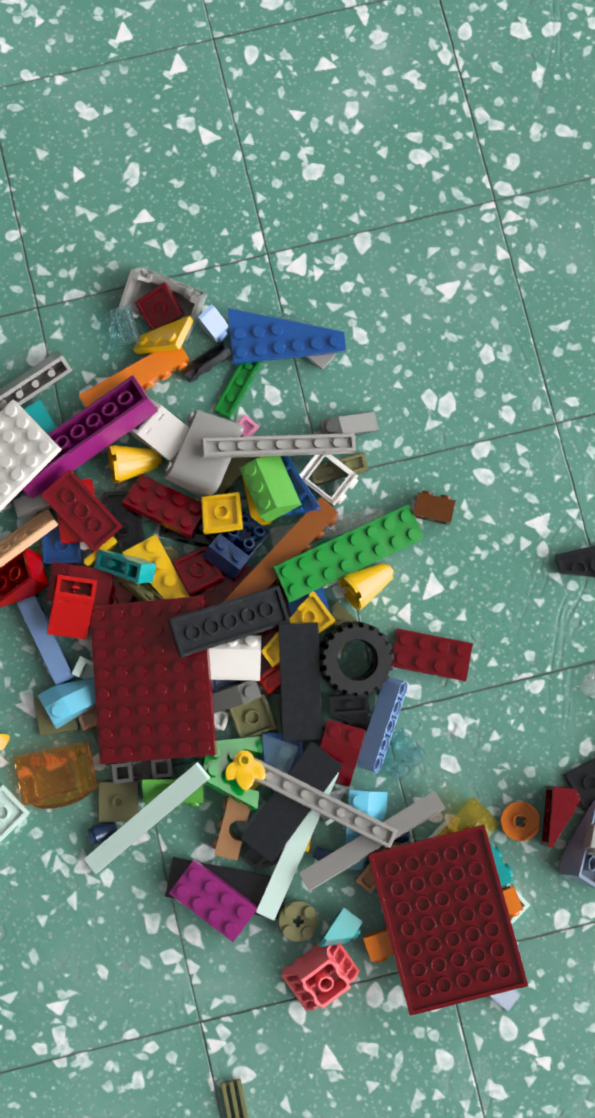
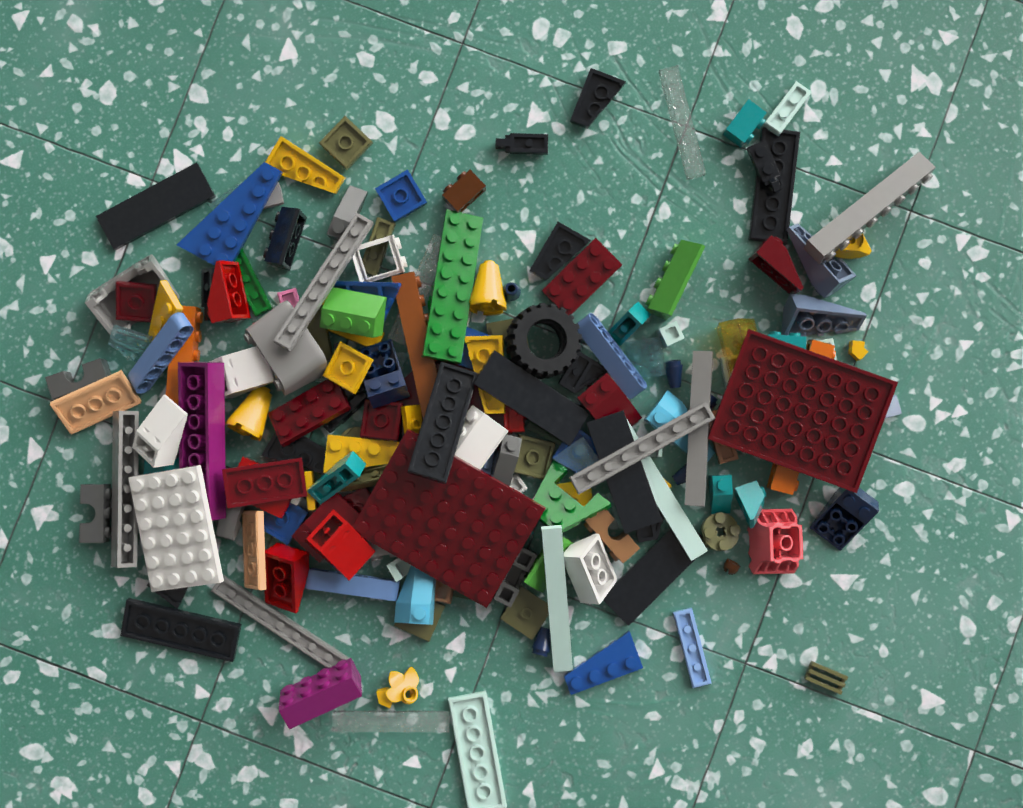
camera: 60 degrees left, 5 degrees up
clear orange slope [14,740,98,809] -> none
magenta brick [169,859,258,942] -> none
slope [198,304,229,343] -> none
yellow plate [225,750,265,791] -> none
orange plate [499,801,540,841] -> none
none -> dark grey arch [45,358,111,400]
none -> light nougat tile [50,370,142,435]
none -> black tile [96,162,216,250]
none -> medium blue beam [127,312,194,394]
none -> white slope [132,395,188,468]
none -> red slope [207,260,251,323]
none -> black slope [263,207,307,271]
none -> yellow wing [265,136,346,194]
none -> olive plate [319,116,373,170]
none -> blue plate [375,170,427,222]
none -> yellow plate [401,405,423,434]
none -> black hinge [495,133,548,155]
none -> dark blue cone [503,282,521,301]
none -> black wing [529,222,591,281]
none -> white slope [564,534,618,605]
none -> blue wing [564,631,643,695]
none -> teal slope [608,302,651,346]
none -> bright green slope [645,240,705,320]
none -> light aqua panel [656,321,685,348]
none -> dark blue cone [664,360,683,388]
none -> light blue tile [673,607,712,688]
none -> teal slope [708,475,733,514]
none -> reddish brown hinge [723,558,741,575]
none -> sand blue wedge [782,294,867,337]
none -> dark blue slope [810,487,879,551]
none -> yellow piece [848,340,868,361]

